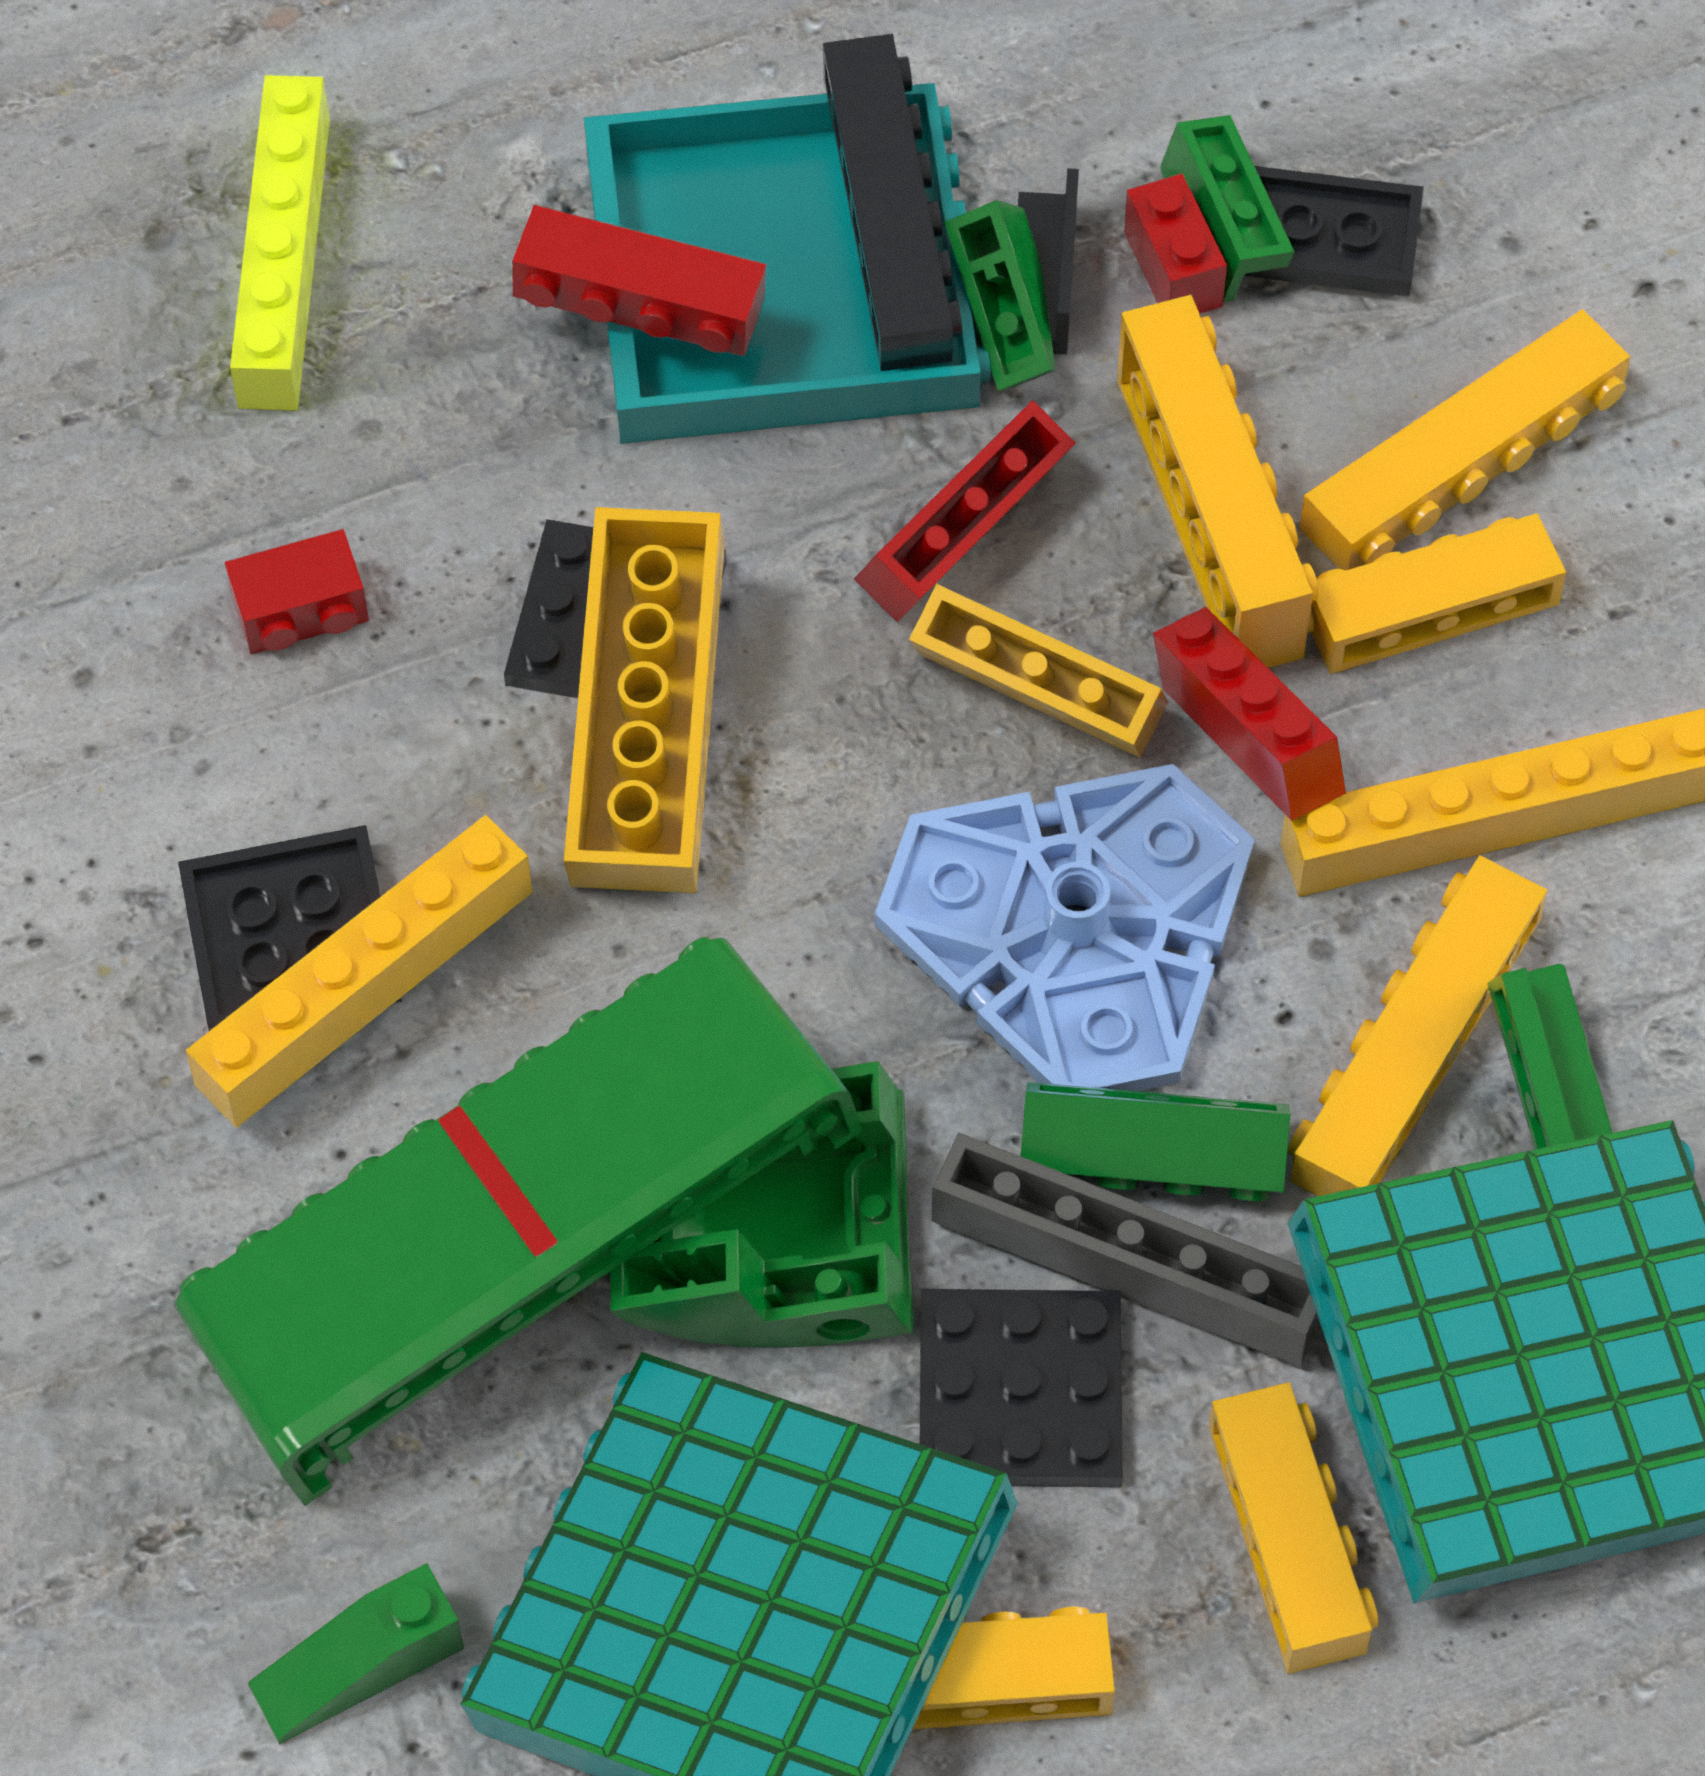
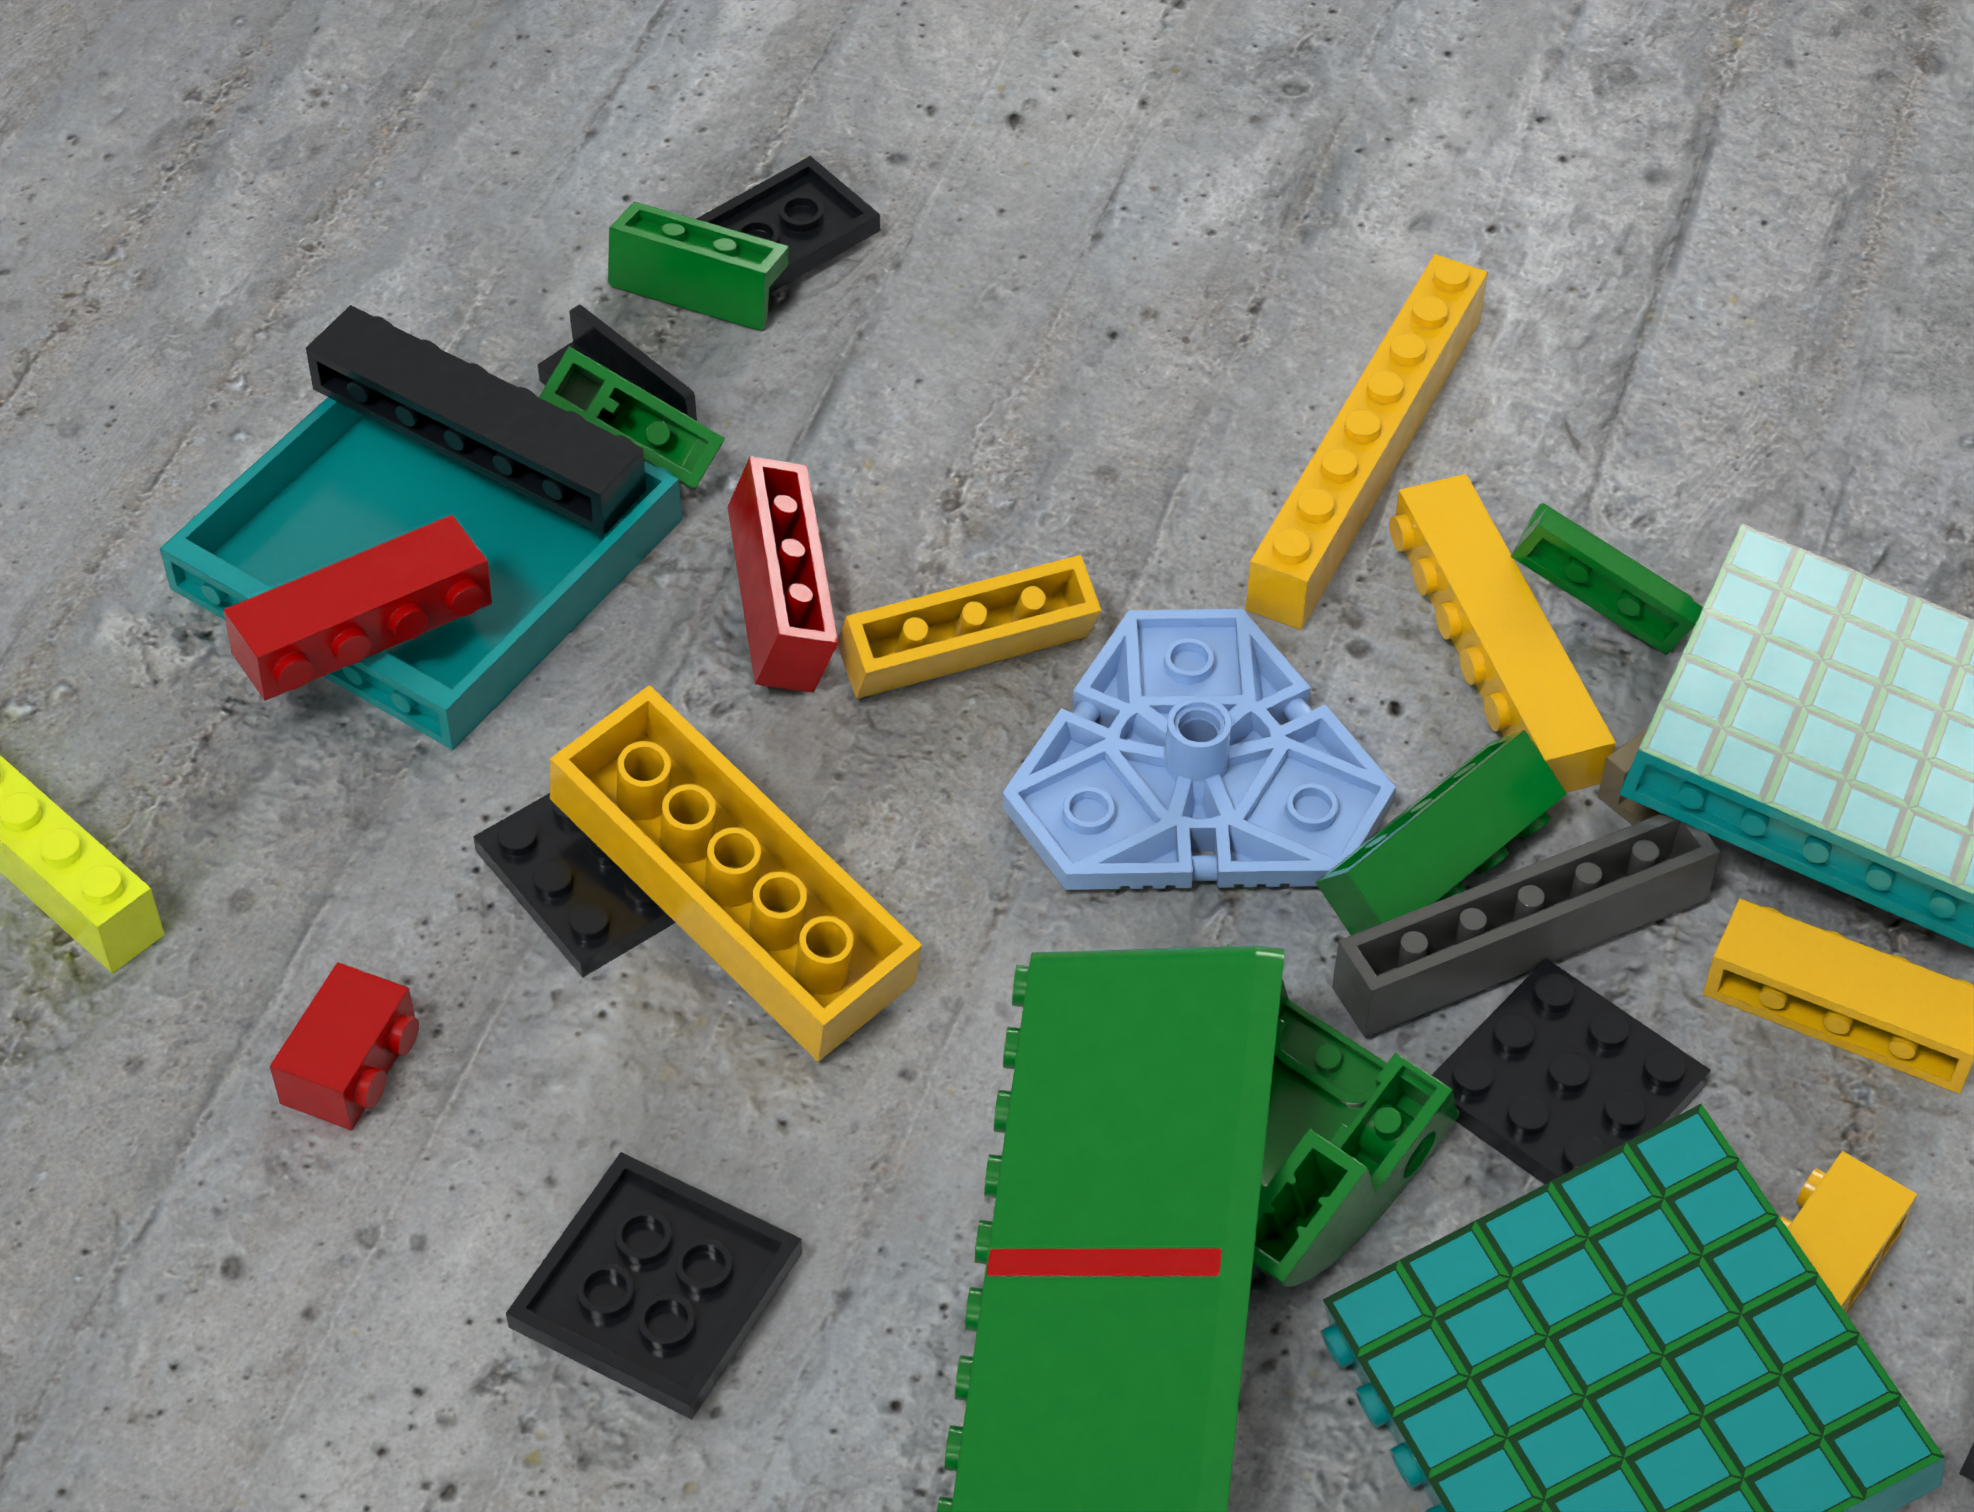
camera: 50 degrees left, 10 degrees down
yellow brick [185,814,533,1128] -> none
yellow brick [1117,295,1319,668] -> none
red brick [1124,173,1227,314] -> none
red brick [1153,607,1346,821] -> none
yellow brick [1300,309,1631,571] -> none
yellow brick [1311,513,1566,674] -> none

